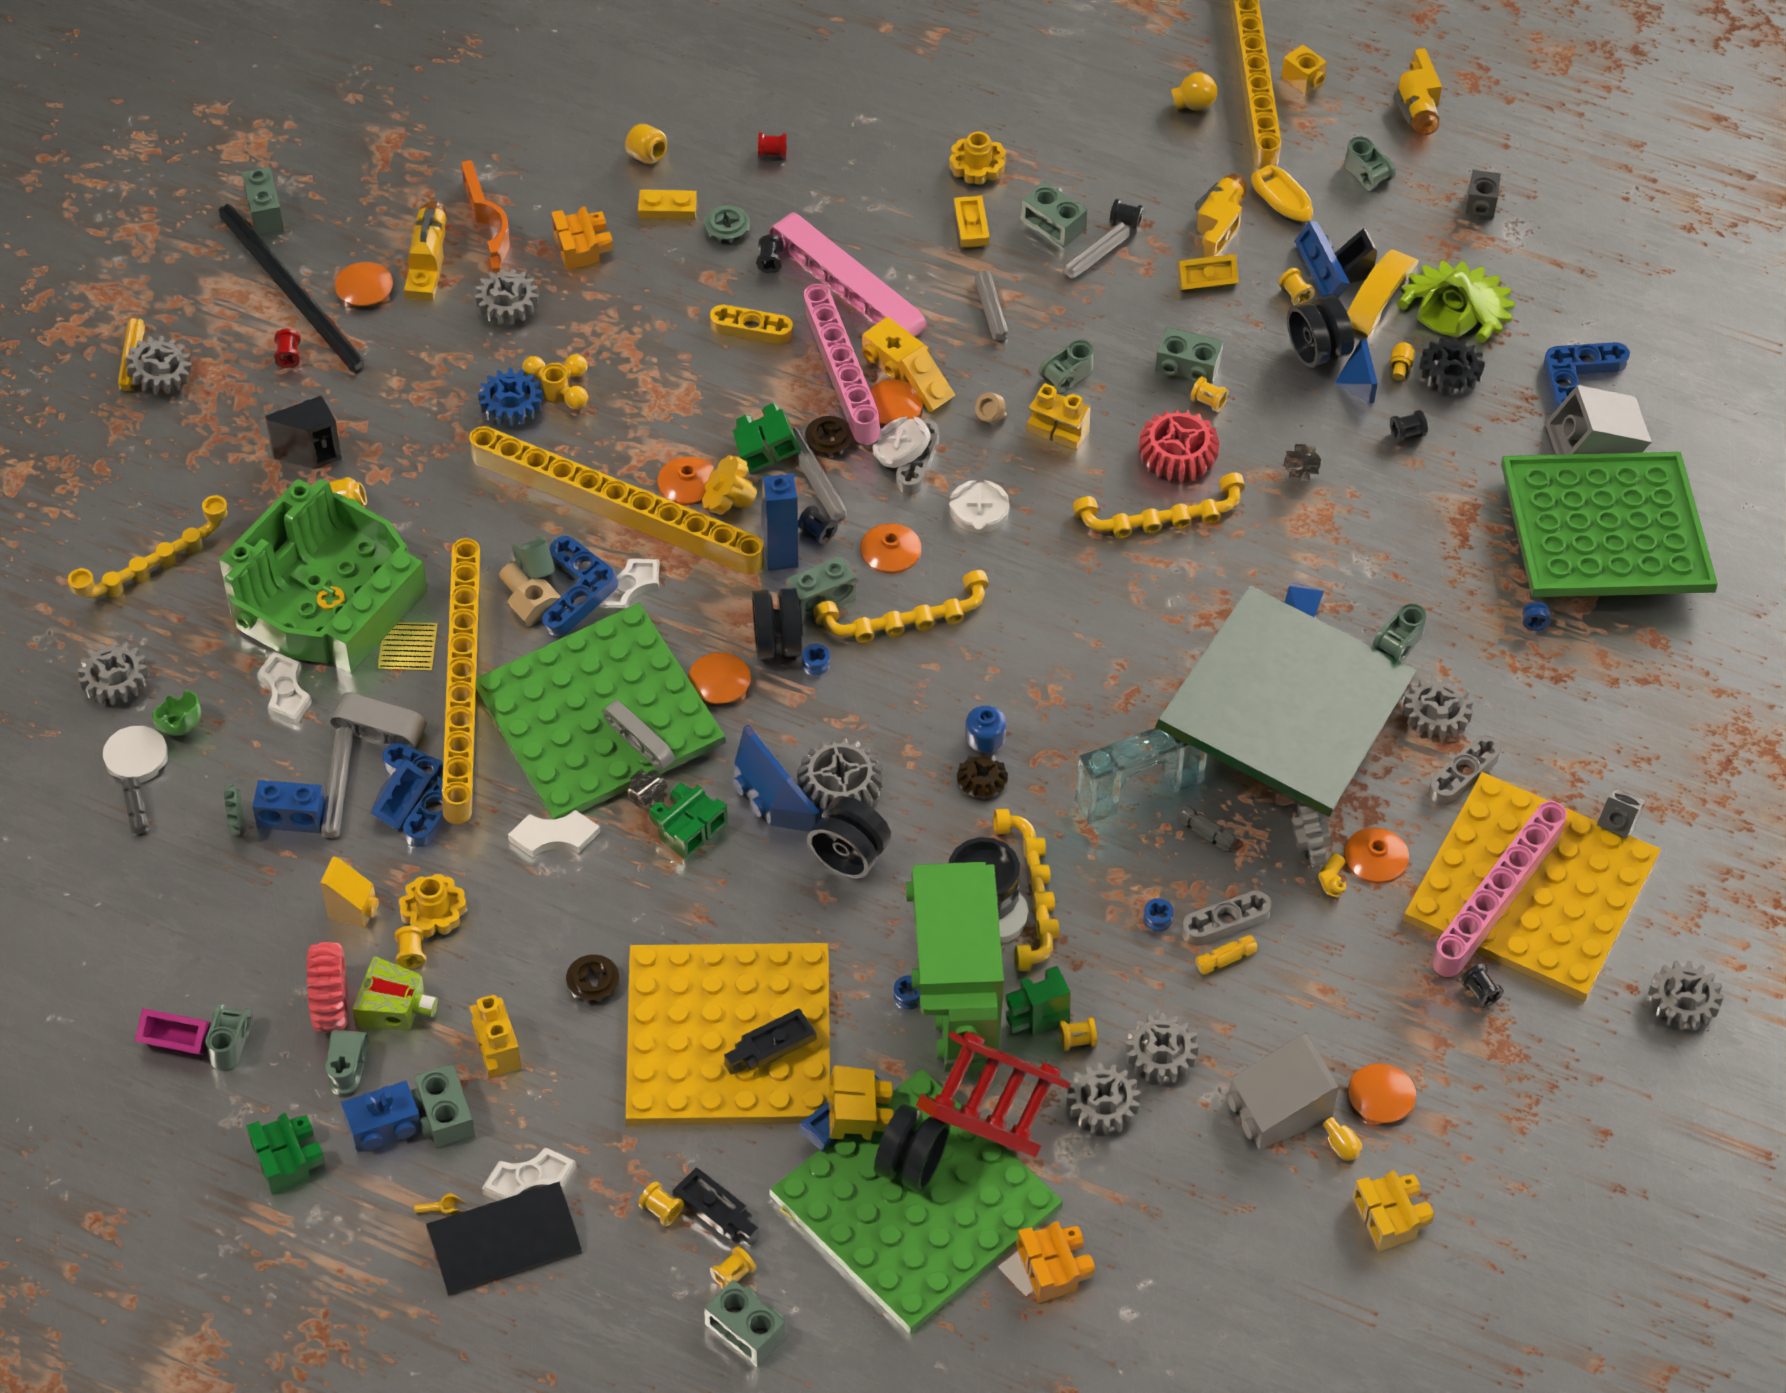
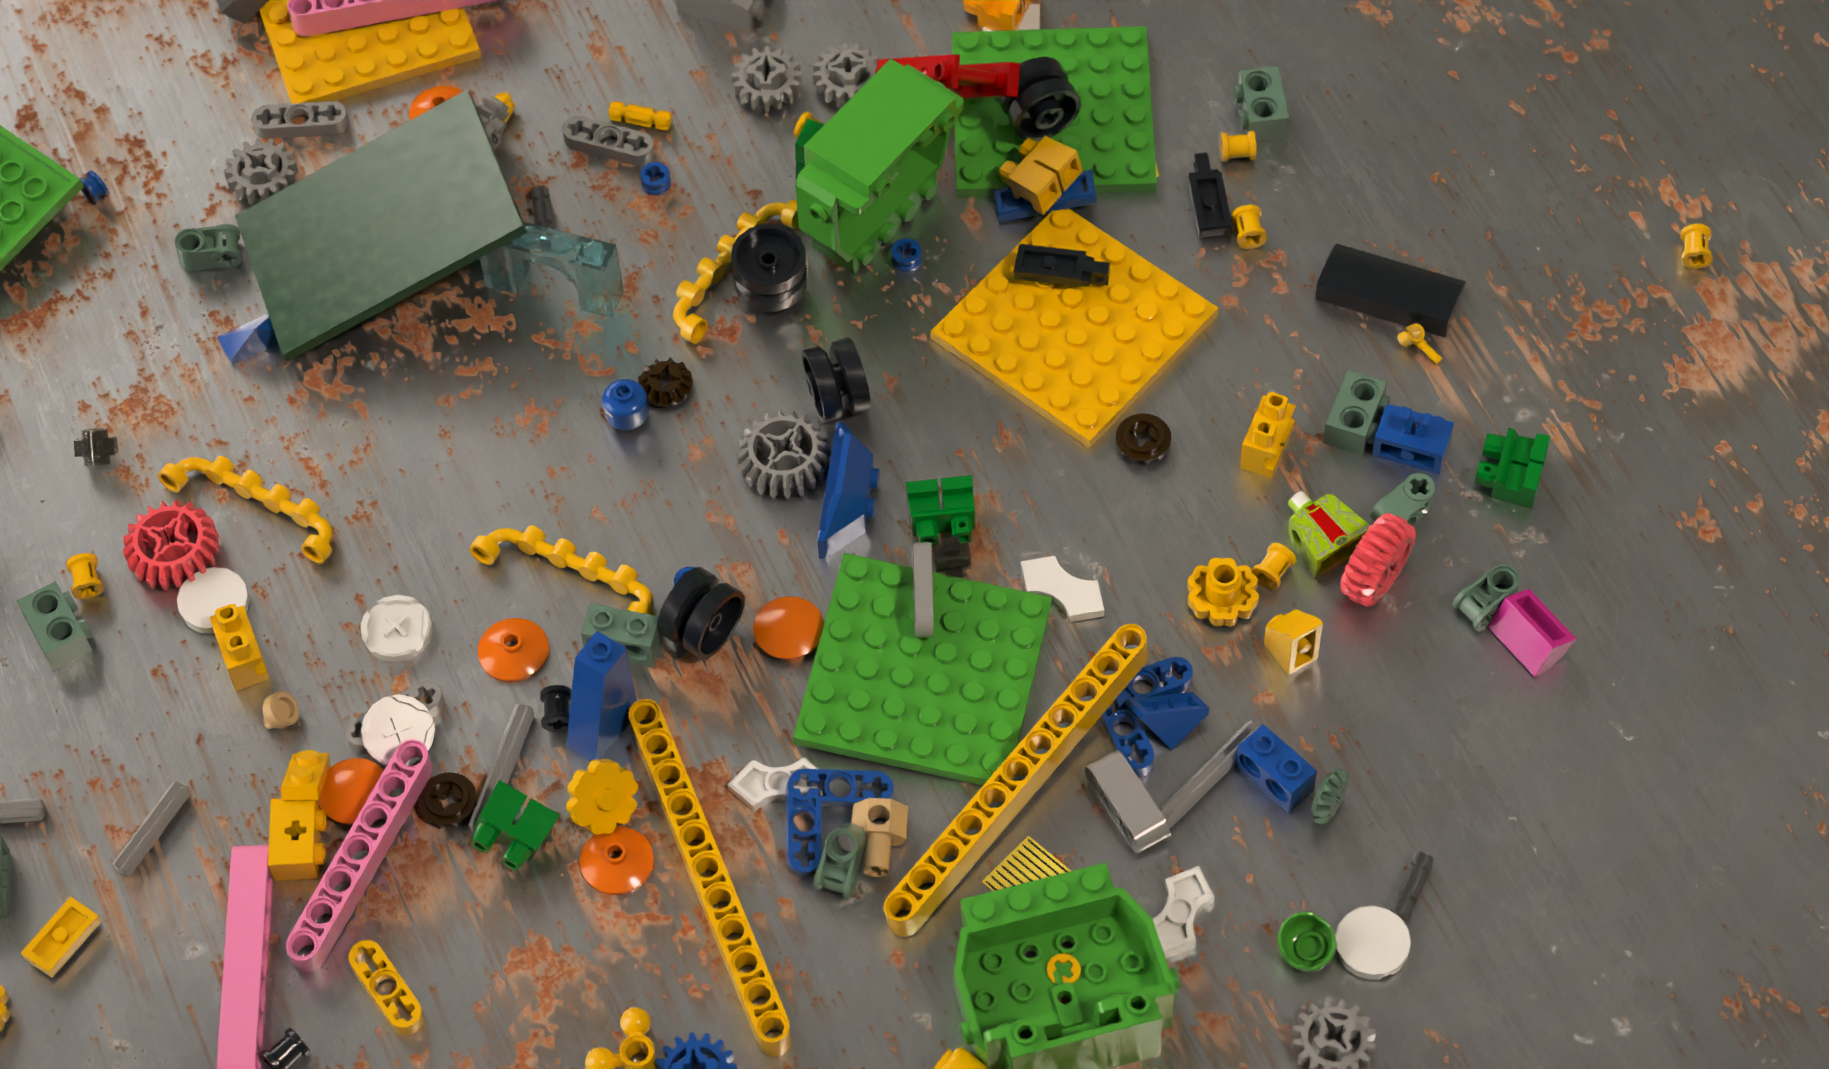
camera: 135 degrees left, 5 degrees up
white tile [482,1148,576,1201] -> none
sand green piece [1038,339,1094,393] -> none
none -> white tile [177,567,250,635]

